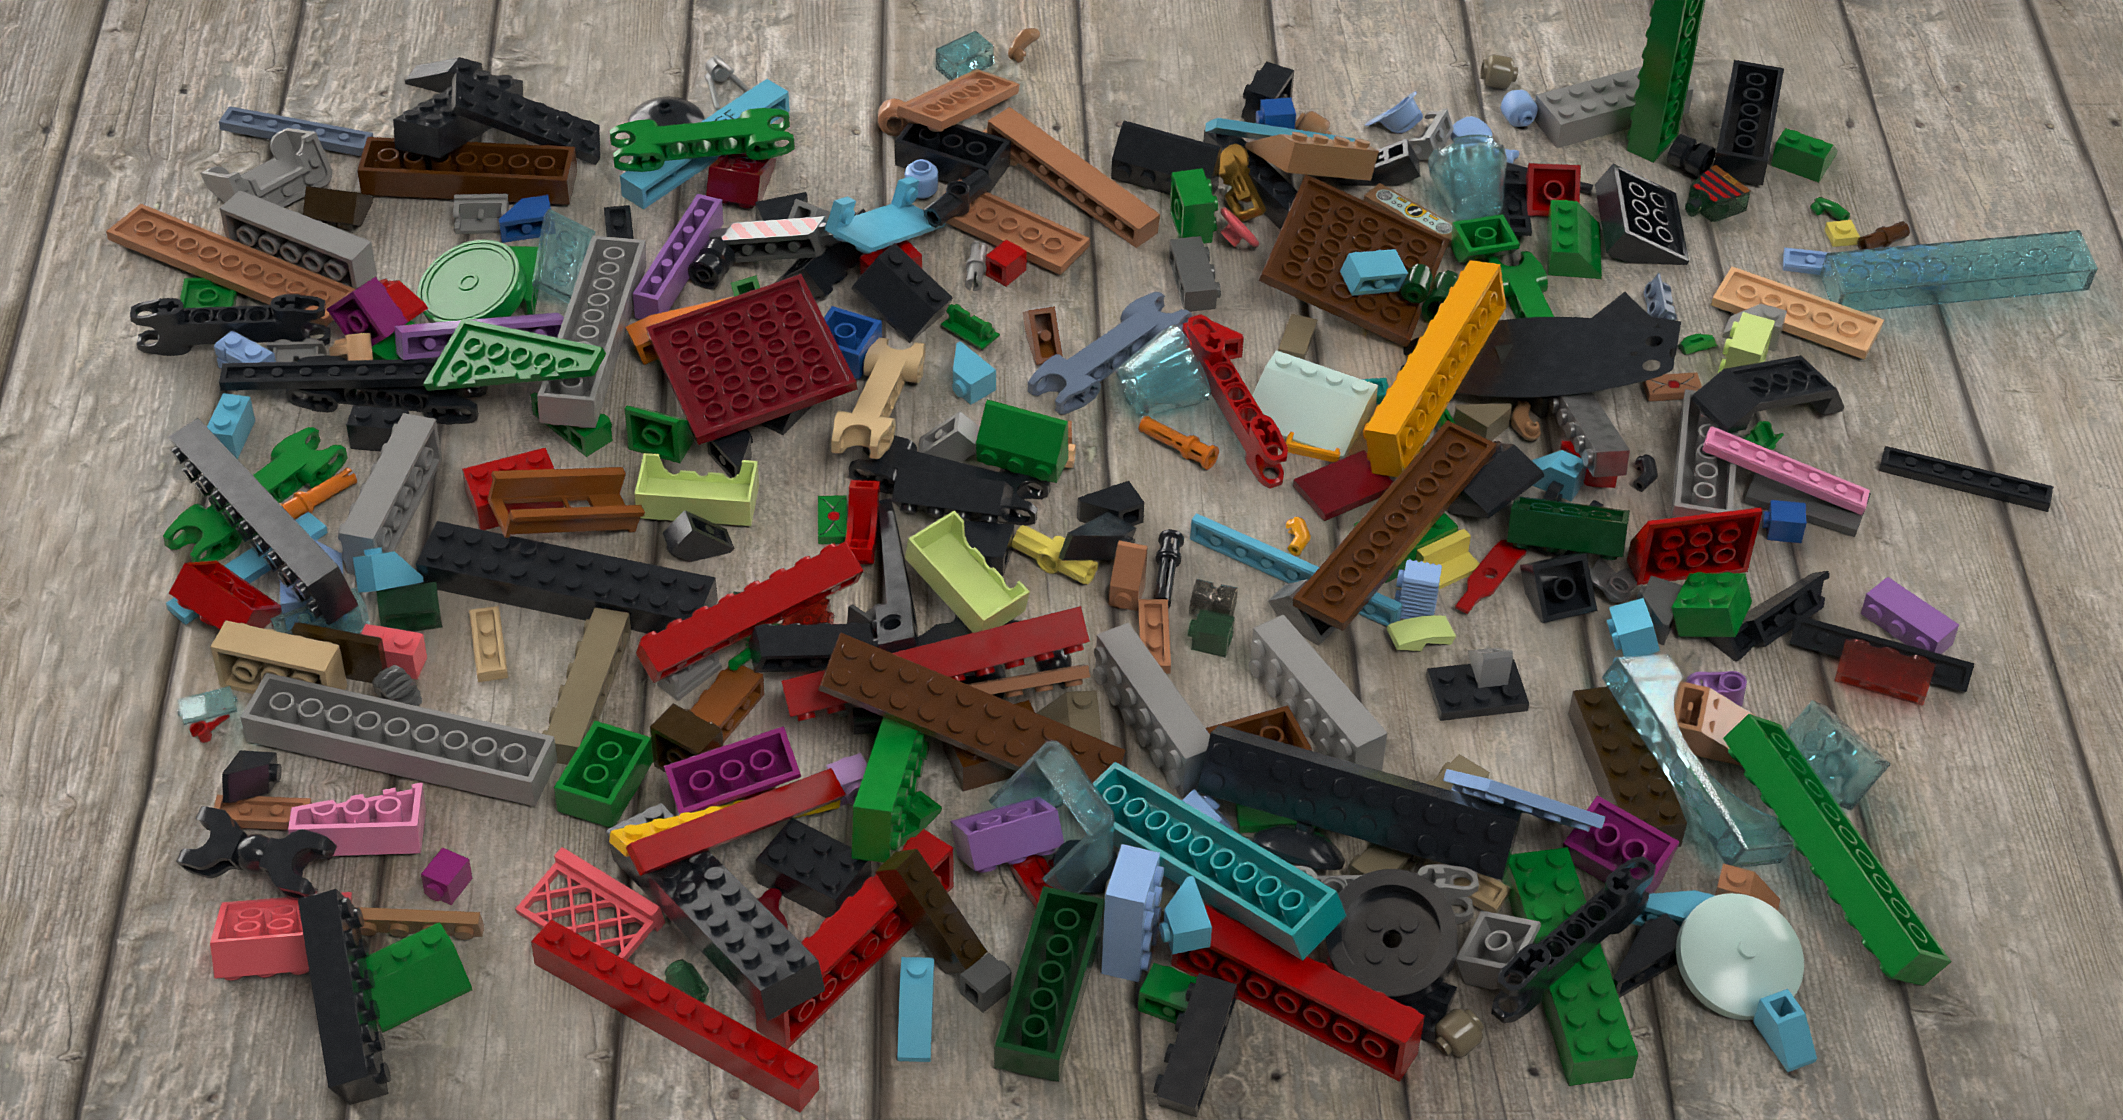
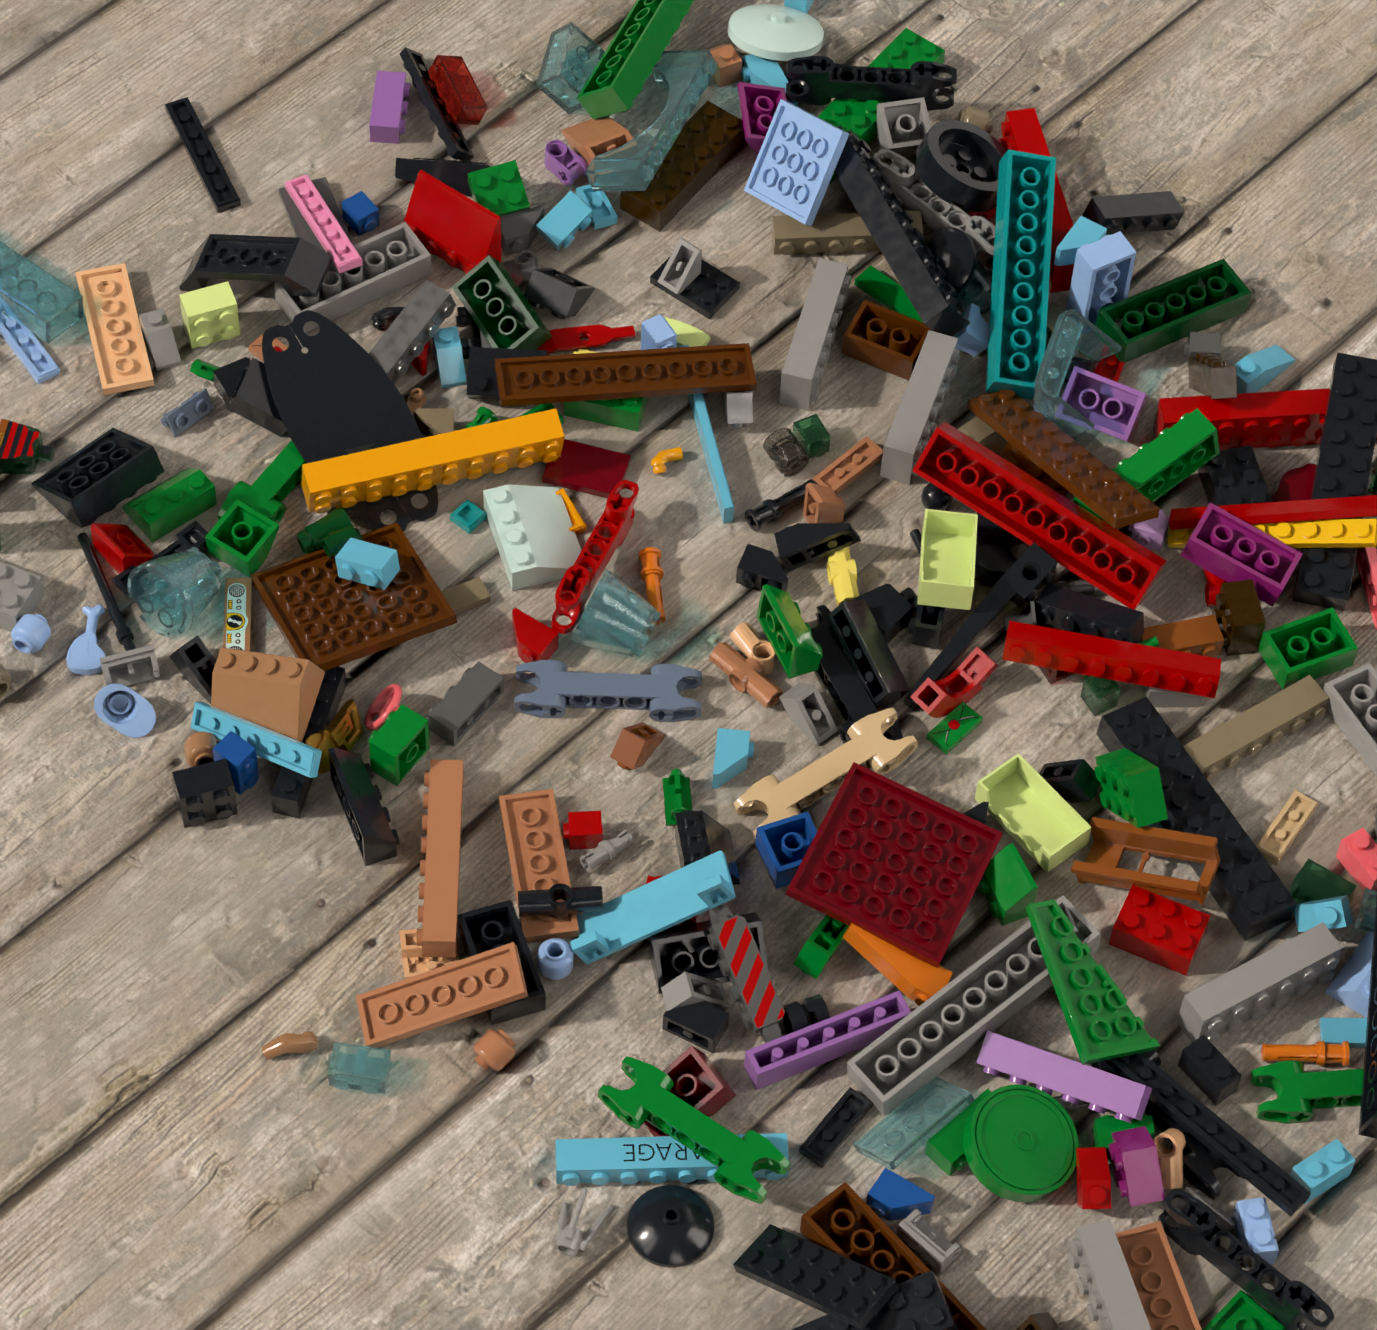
camera: 135 degrees left, 10 degrees up
none -> green brick [1095,748,1168,828]

